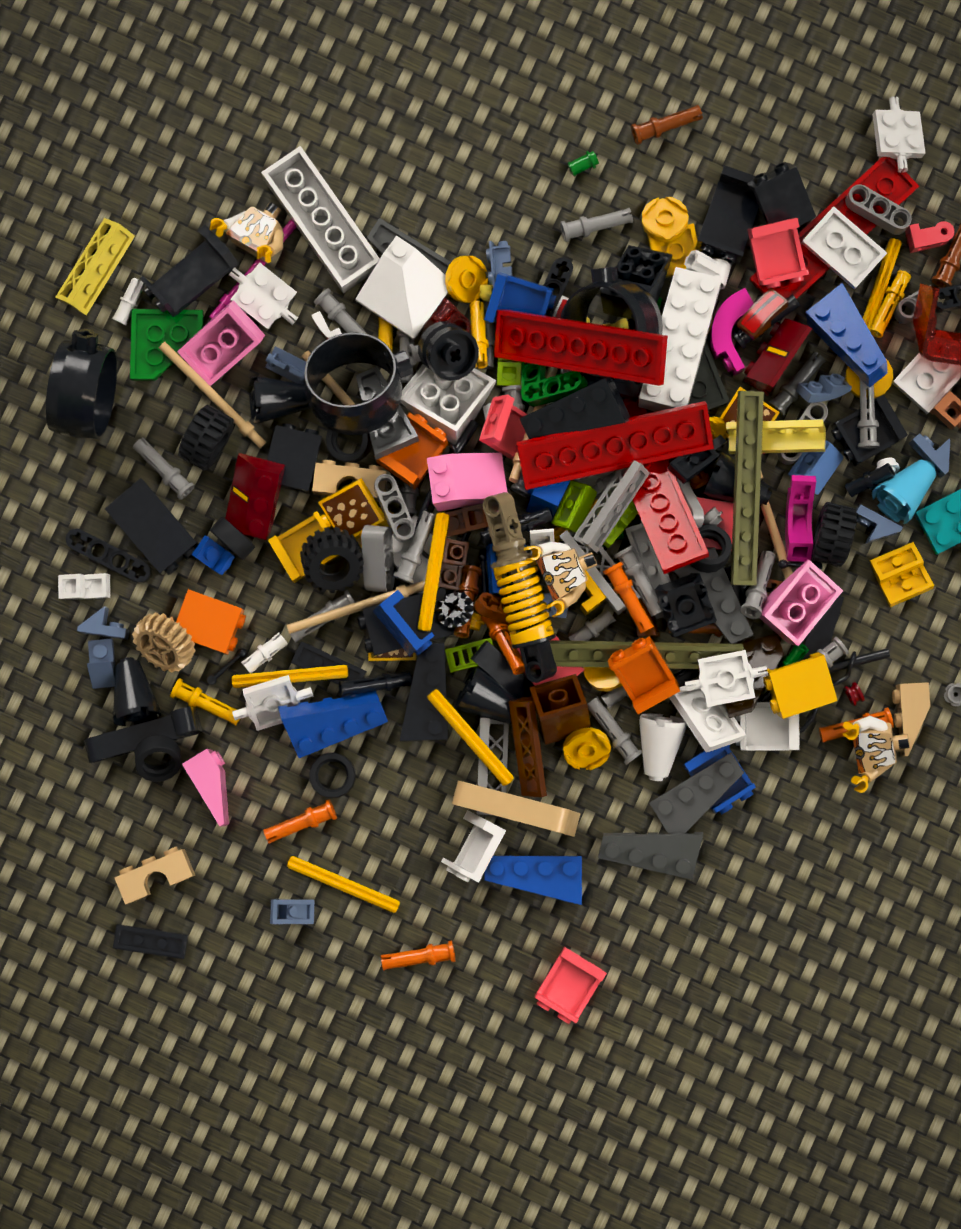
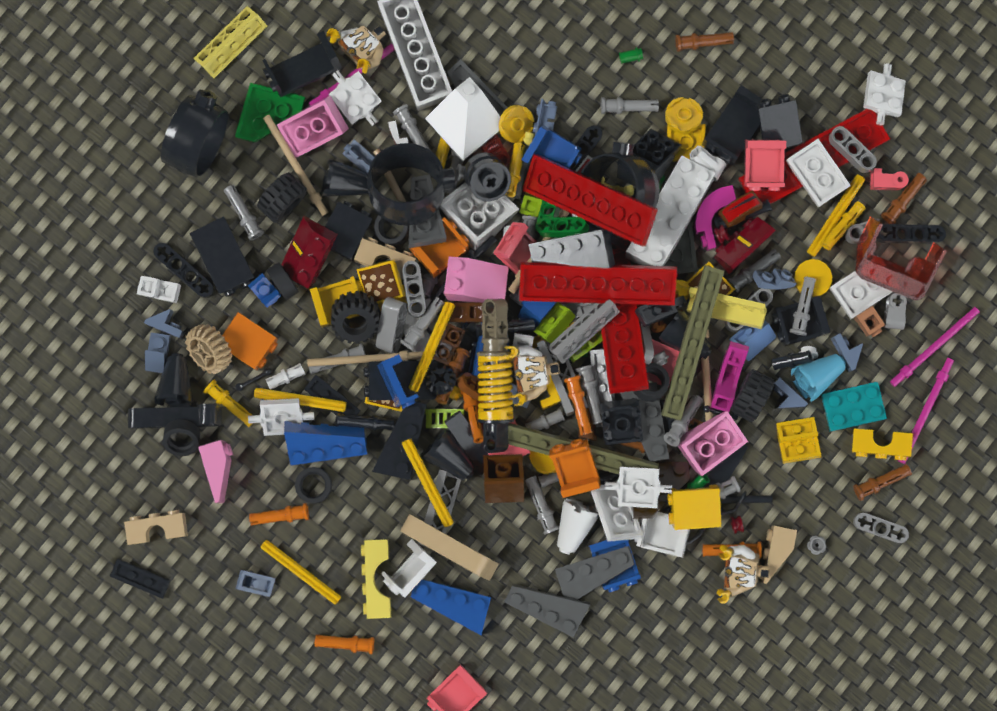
camera: 15 degrees right, 0 degrees up
white axle [112,278,145,325] -> none
reddish brown fence [509,697,547,798] -> none
yellow tile [563,728,611,770] -> none
wedge [806,283,888,388] -> none
none -> light yellow arch [361,539,391,619]
none -> dark red bush [714,225,731,244]

